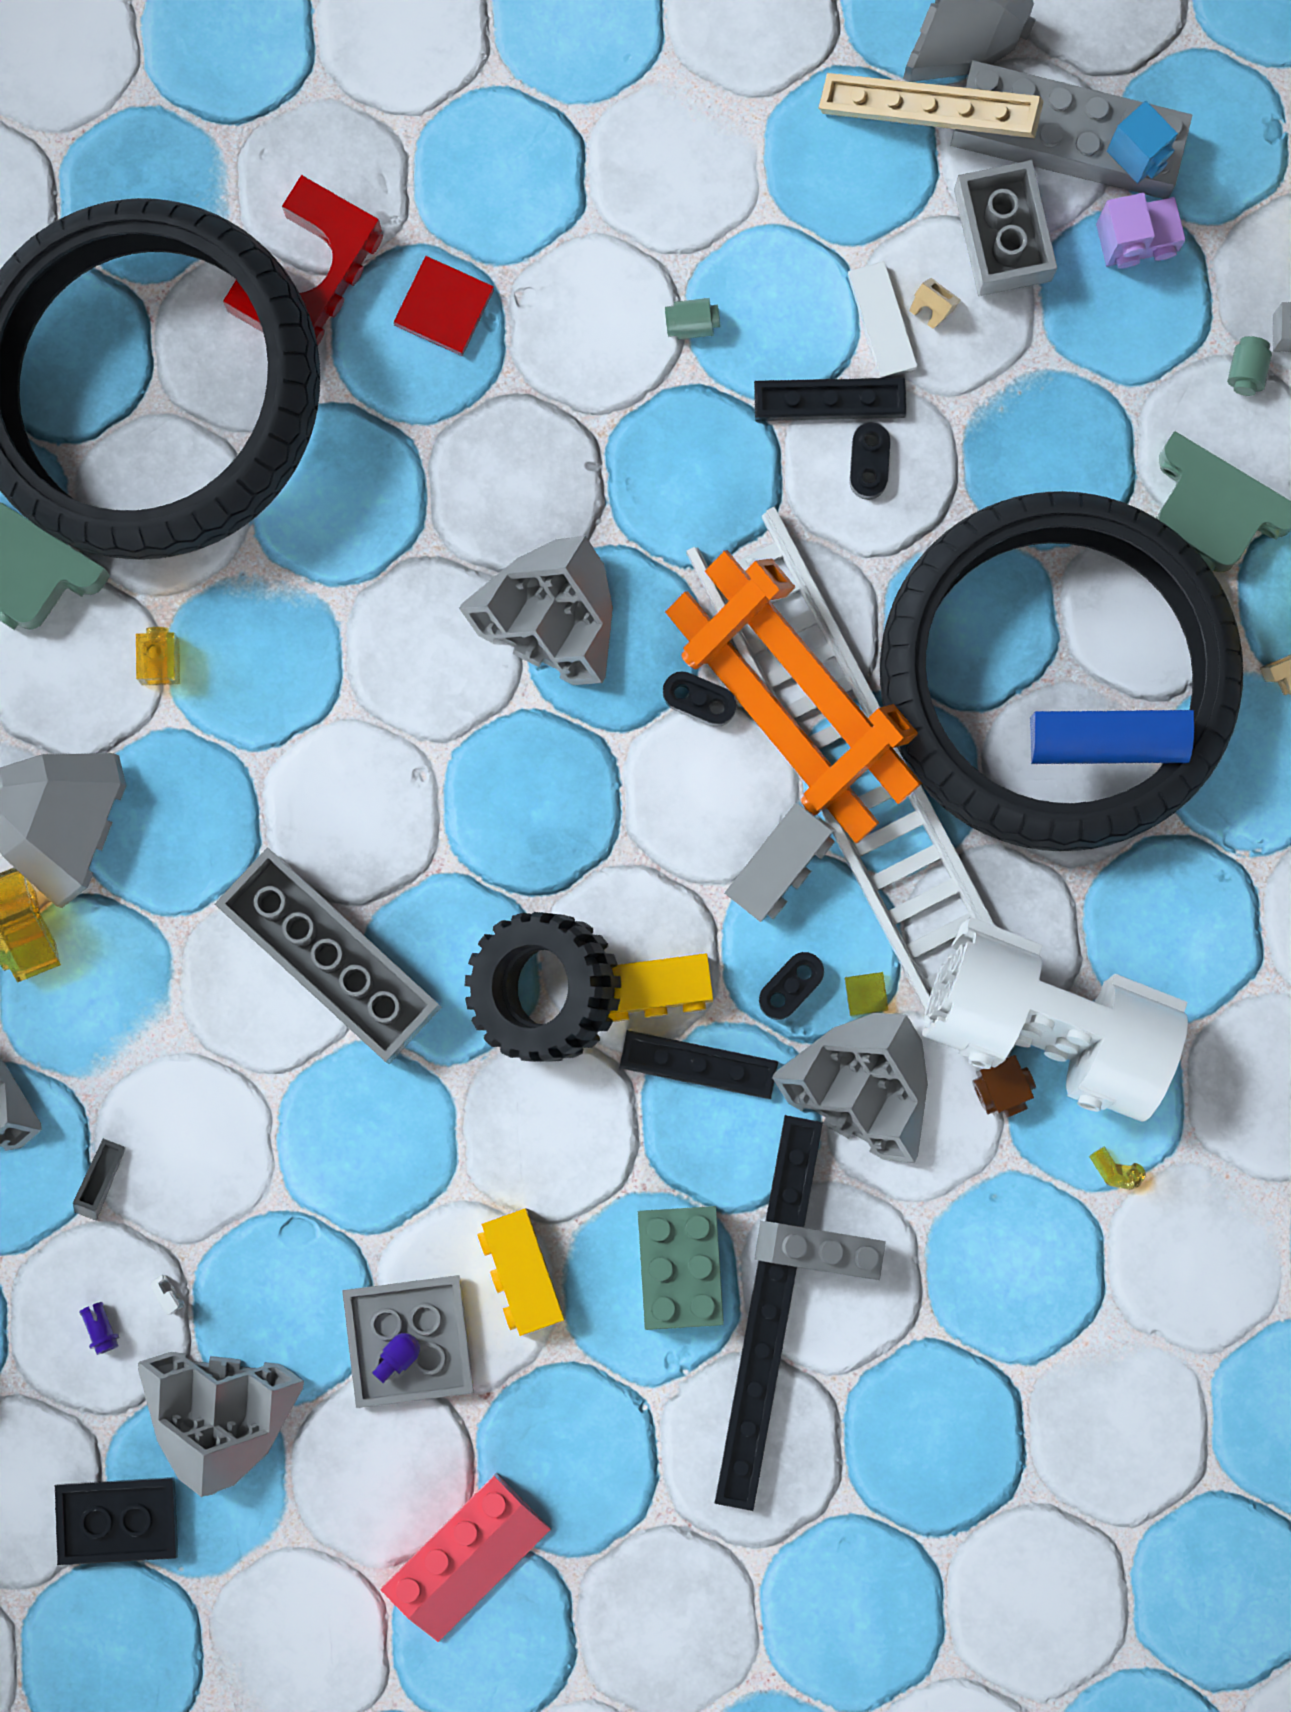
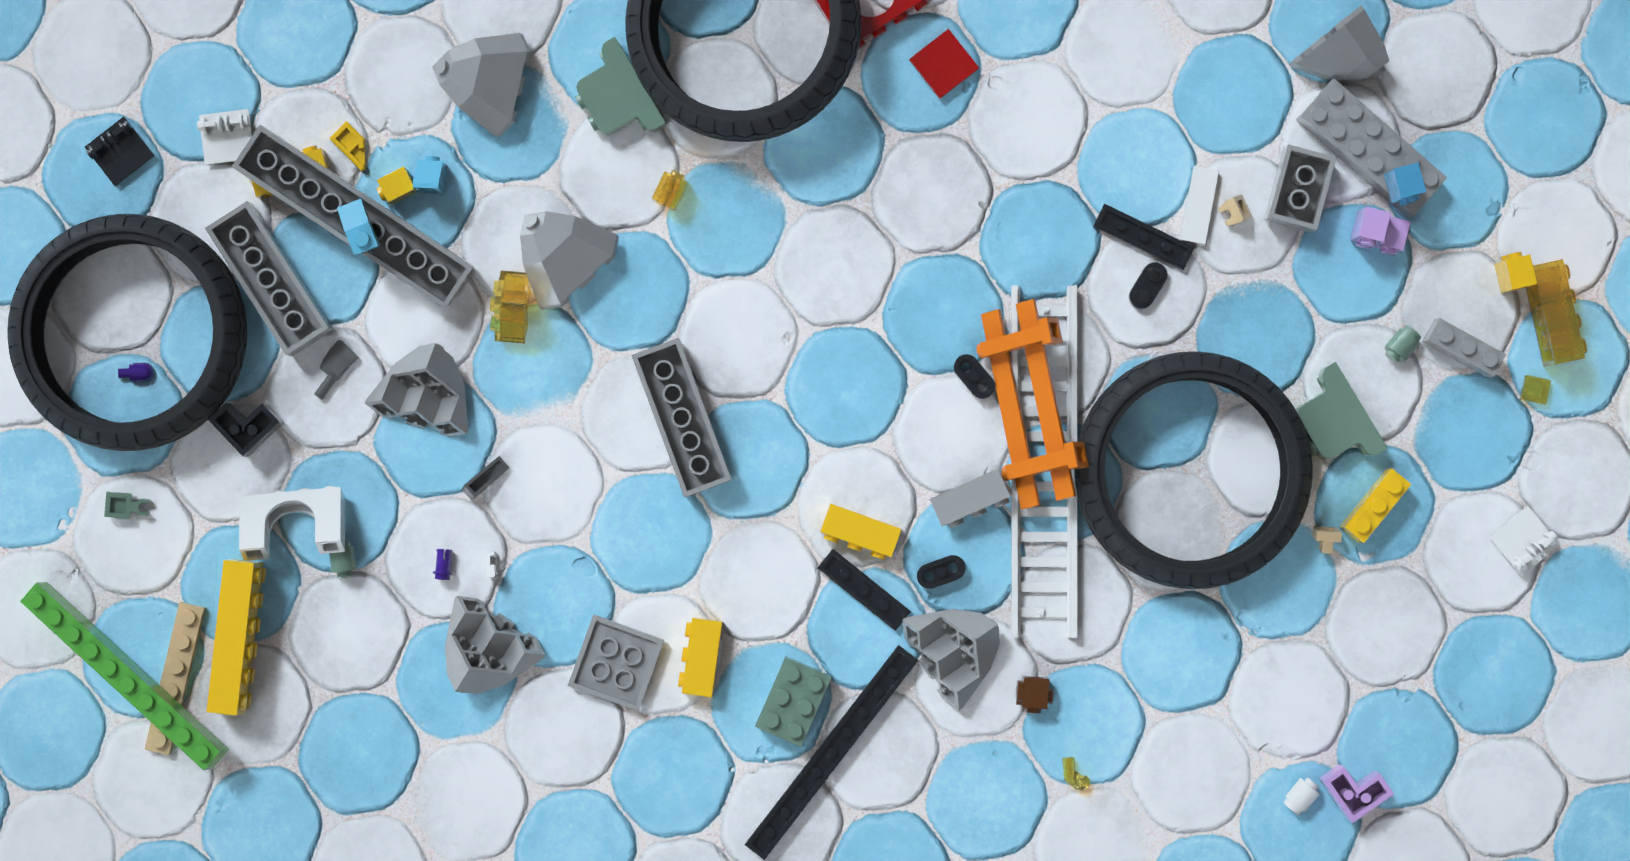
camera: 30 degrees right, 5 degrees up
black plate [54,1477,178,1565] -> none
dark purple cylinder [372,1333,420,1383] -> none
coral slope [380,1472,551,1642] -> none
light grey brick [459,536,613,685] -> none
black tyre [464,912,621,1062] -> none
sand green brick [665,298,720,340] -> none
light grey brick [754,1220,886,1280] -> none
tan plate [818,73,1044,138] -> none
clear yellow tile [844,972,889,1016] -> none
white cylinder [922,916,1188,1122] -> none
blue brick [1030,710,1194,764] -> none

